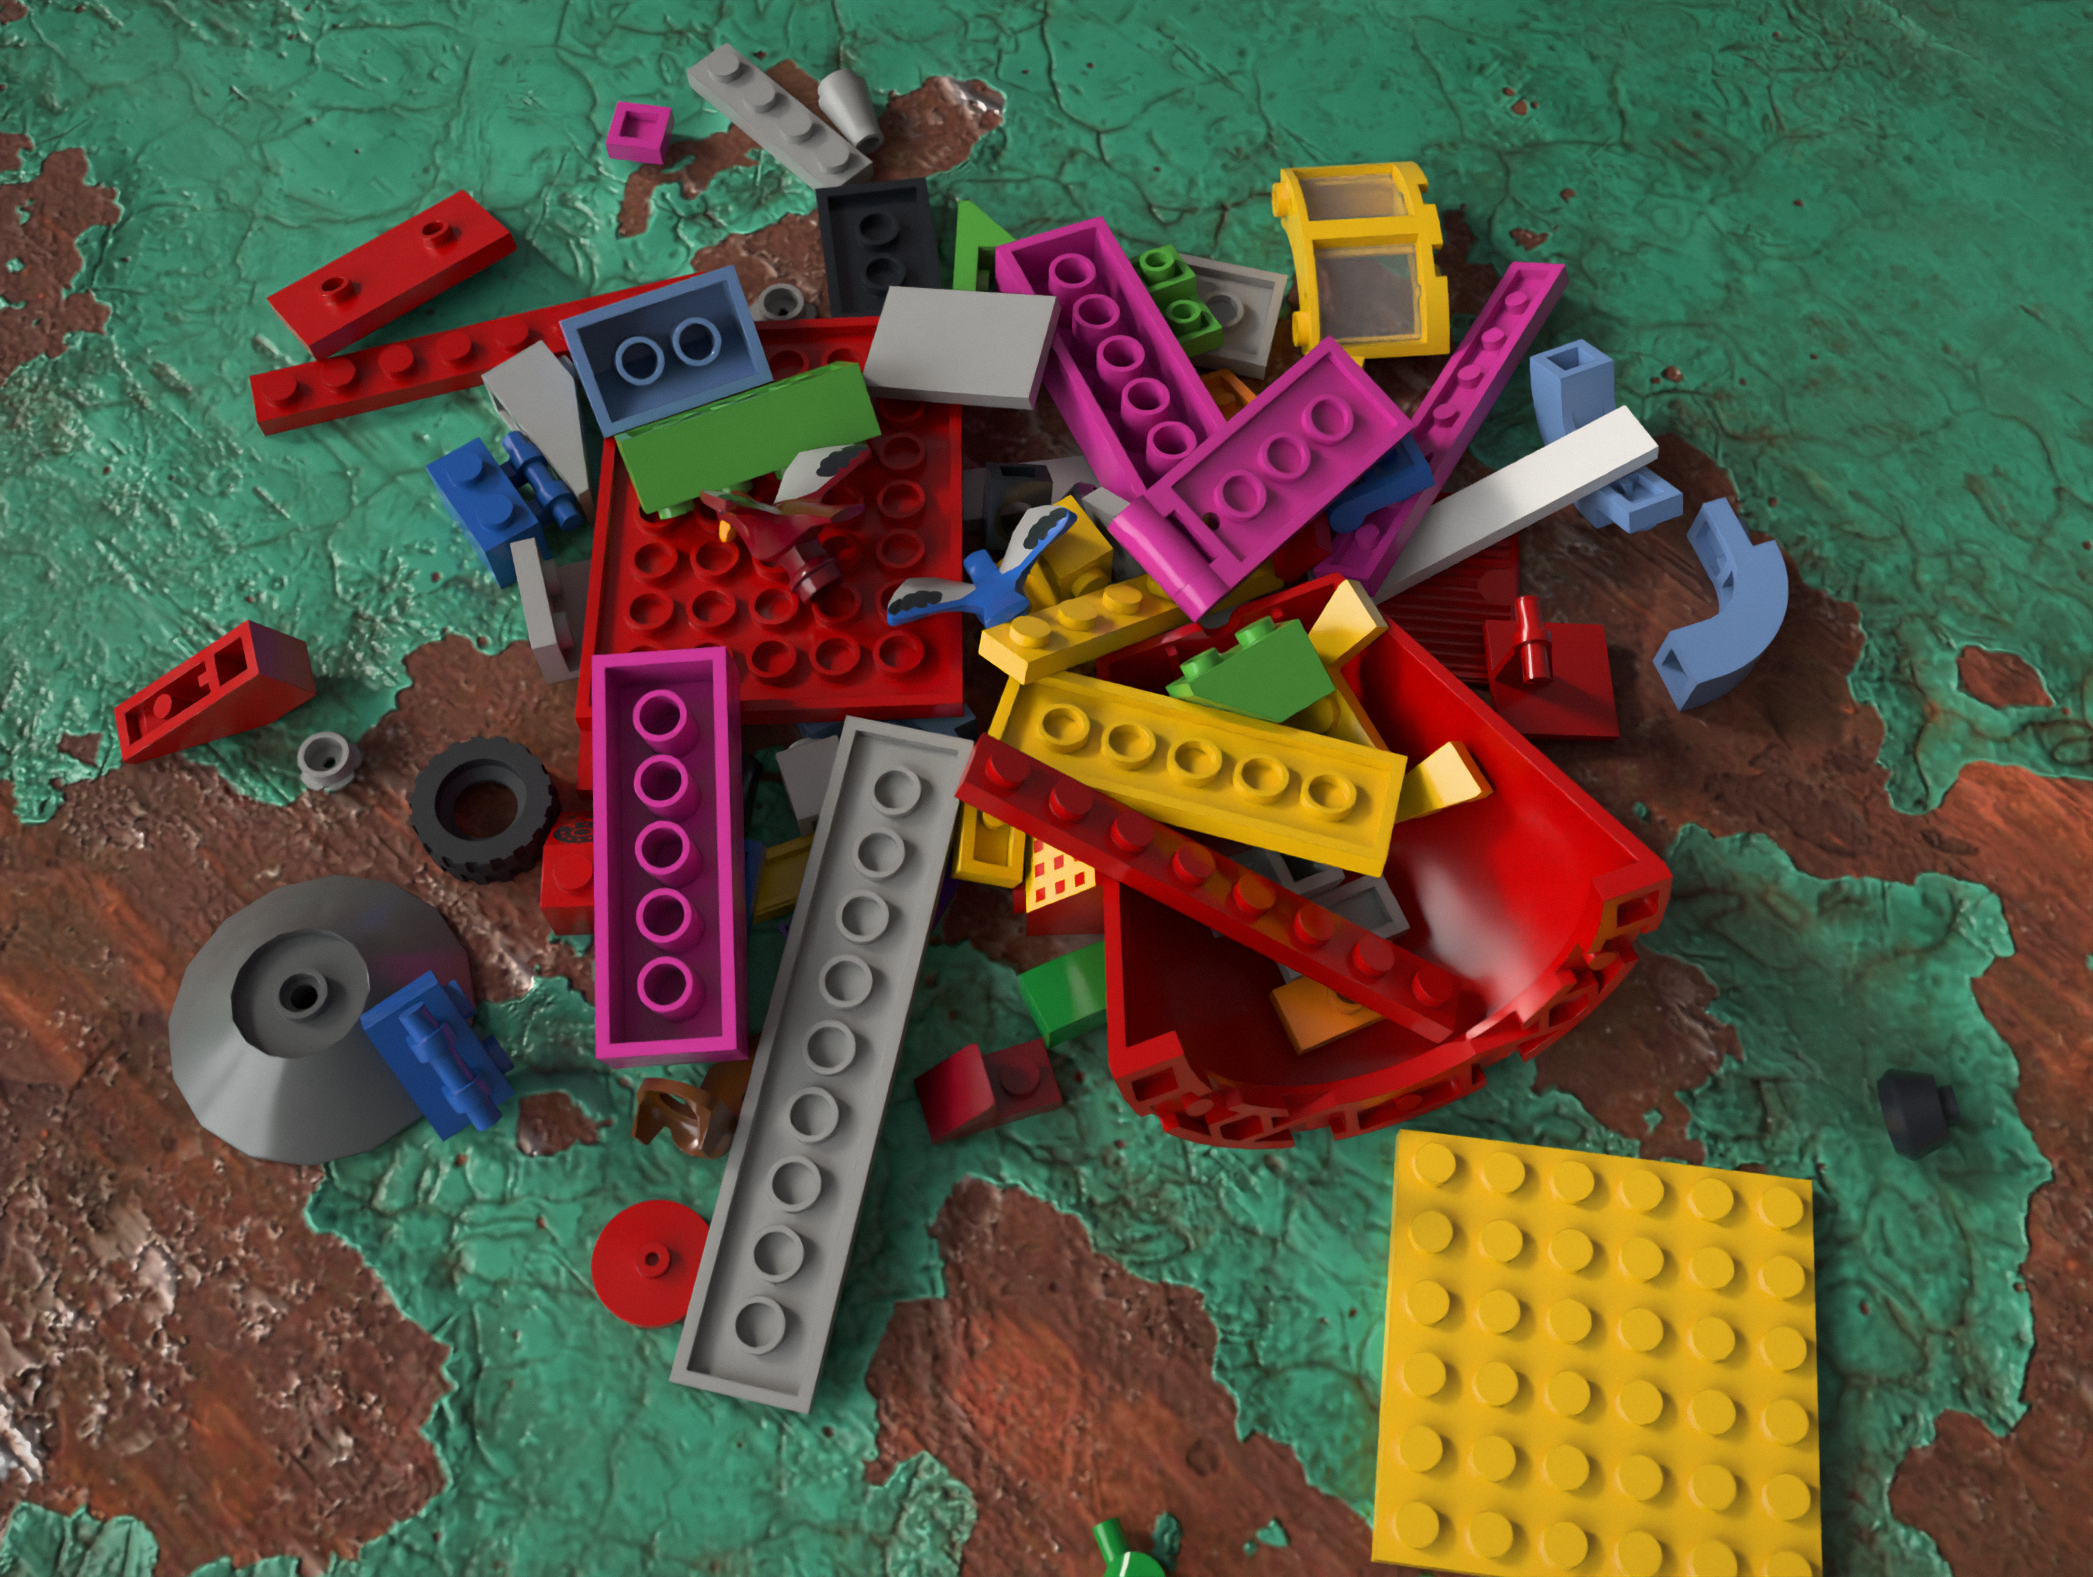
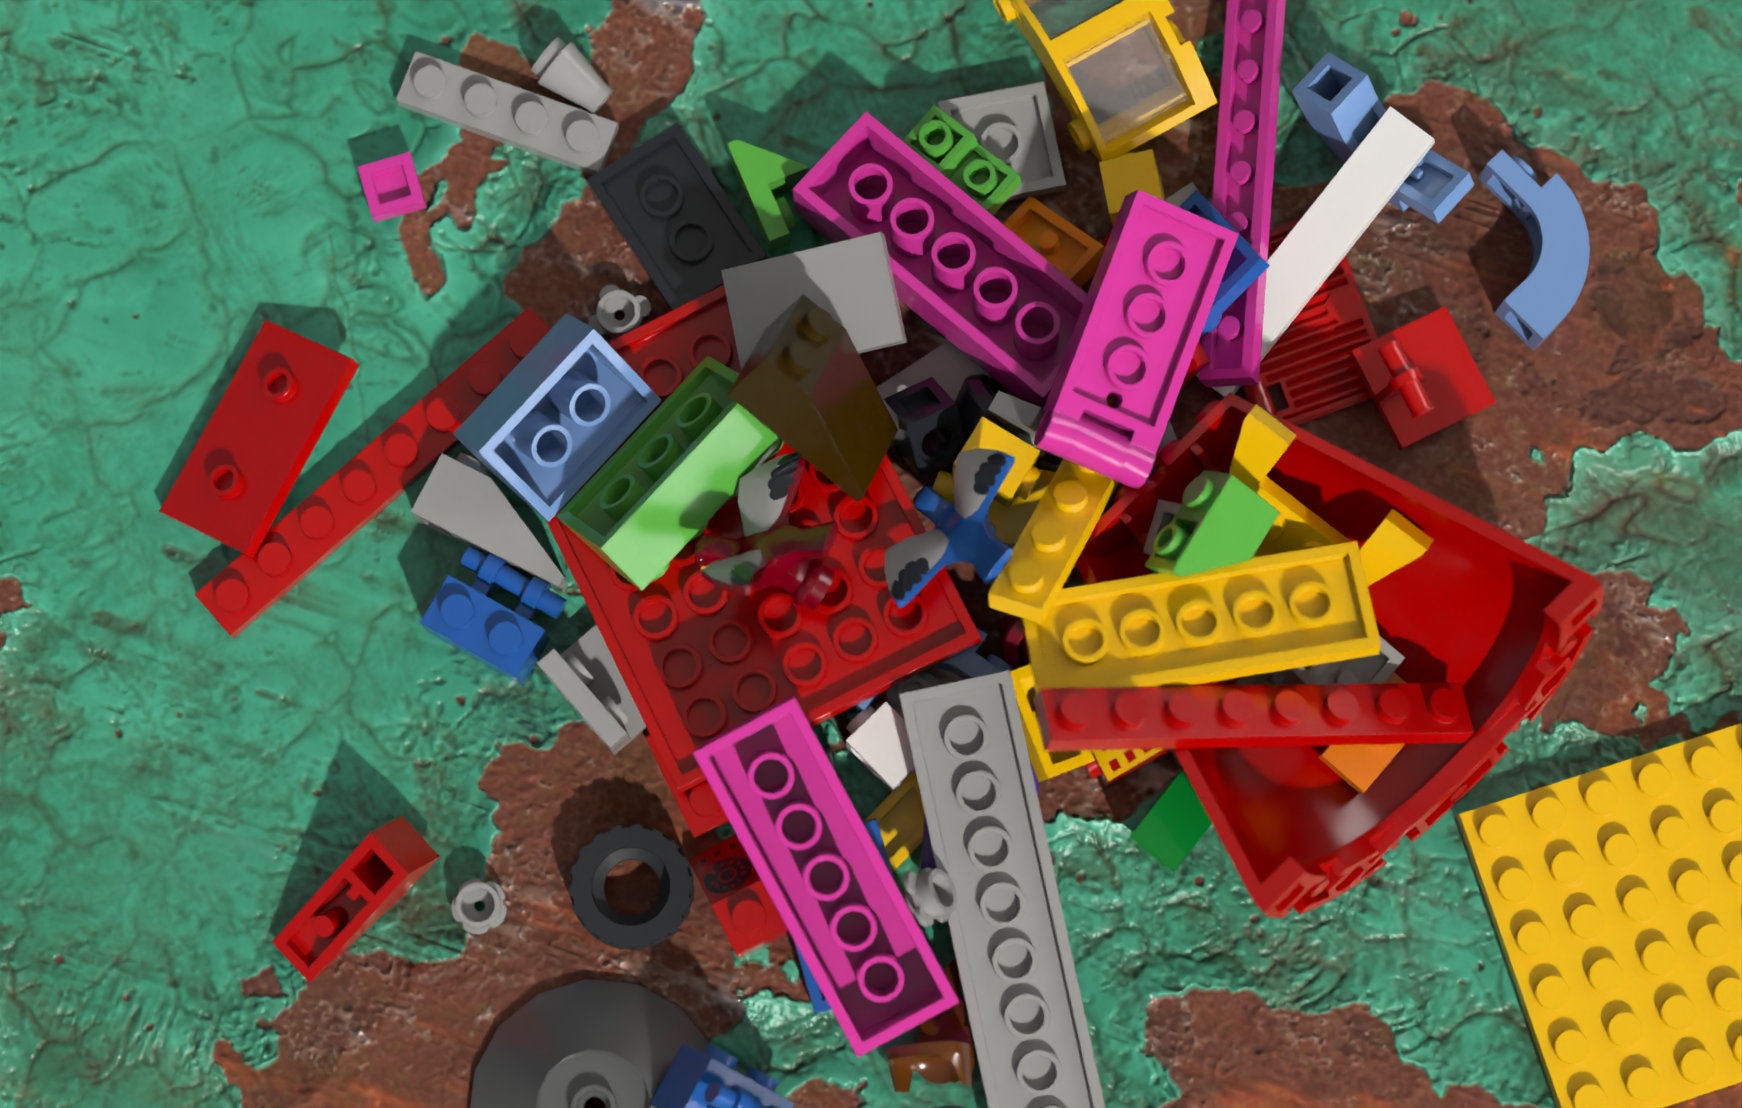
camera: 25 degrees left, 15 degrees up
dark red slope [914,1038,1062,1146] -> none
none -> dark brown slope [727,294,898,502]
none -> light grey plate [904,867,957,927]

